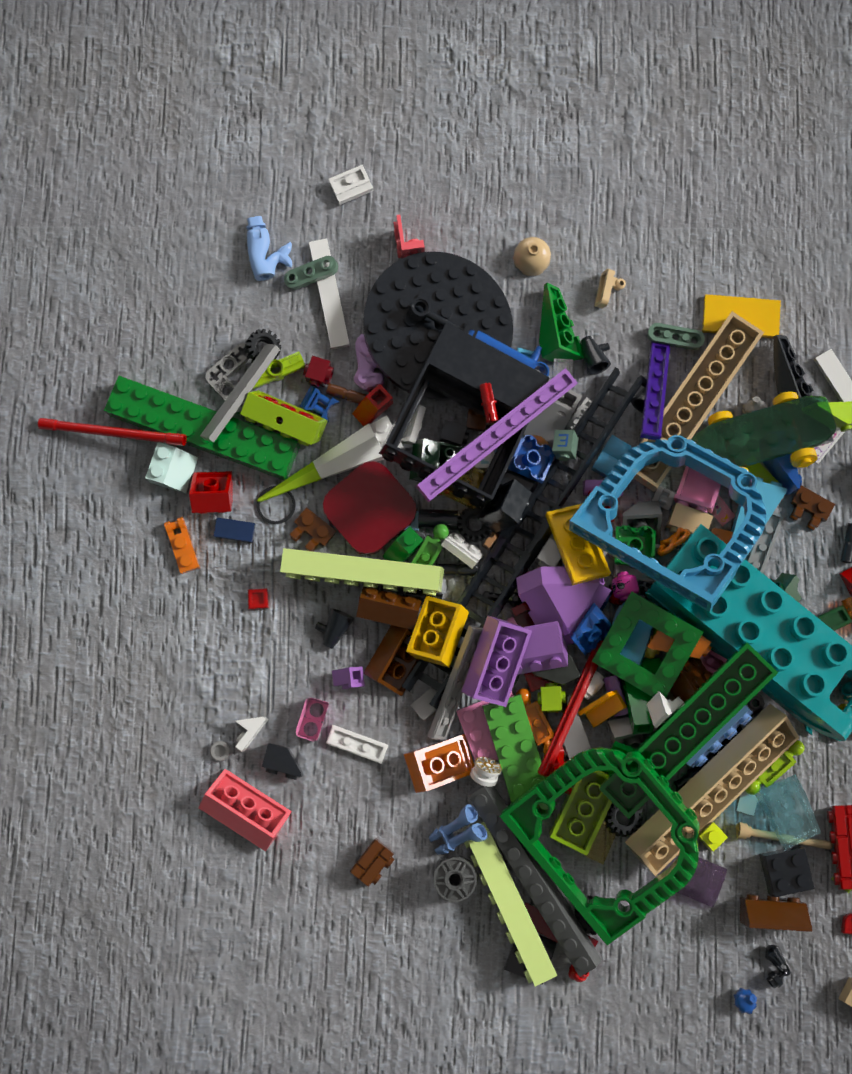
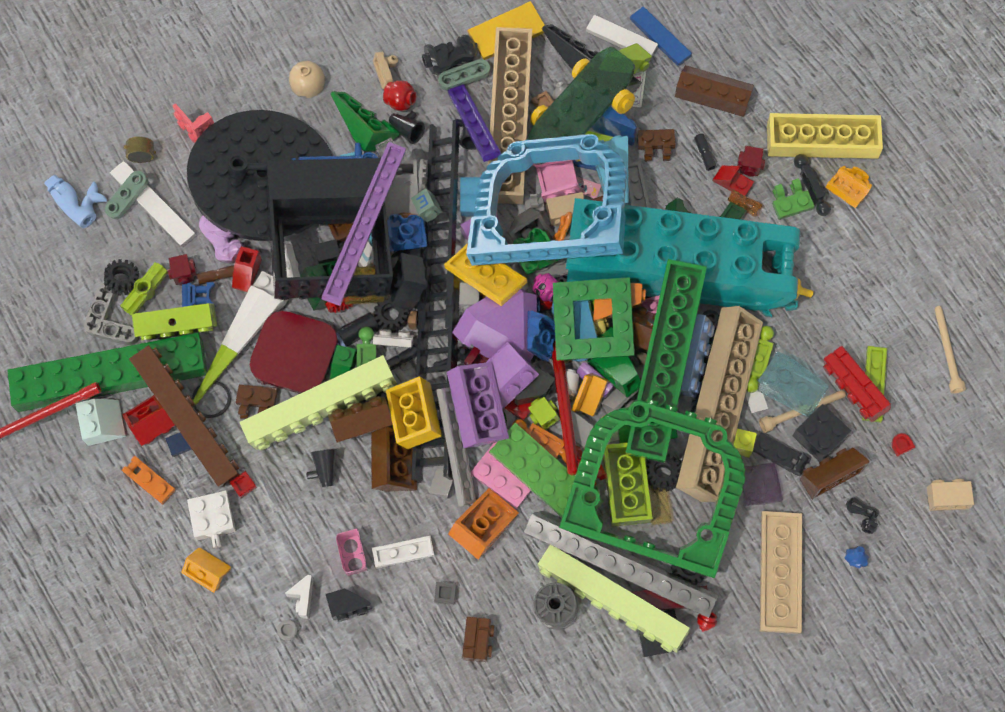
camera: 30 degrees left, 10 degrees down
coral slope [198,769,292,852] -> none
light grey tile [200,344,280,442] -> none
white plate [328,165,374,205] -> none
medium lavender brick [332,667,365,689] -> none
medium blue piece [429,804,487,855] -> none
white wheel [470,757,502,787] -> none
red axle [480,383,499,423] -> none
white slope [647,692,684,728] -> none
none -> clear yellow piece [123,137,156,163]
none -> reddish brown brick [129,345,240,488]
none -> light orange panel [181,548,231,593]
none -> white plate [187,491,236,548]
none -> red piece [383,80,417,111]
none -> black animal [422,34,478,74]
none -> dark grey tile [434,582,456,605]
none -> medium nougat tile [531,91,556,109]
none -> black plate [753,432,810,476]
none -> tan plate [760,511,802,634]

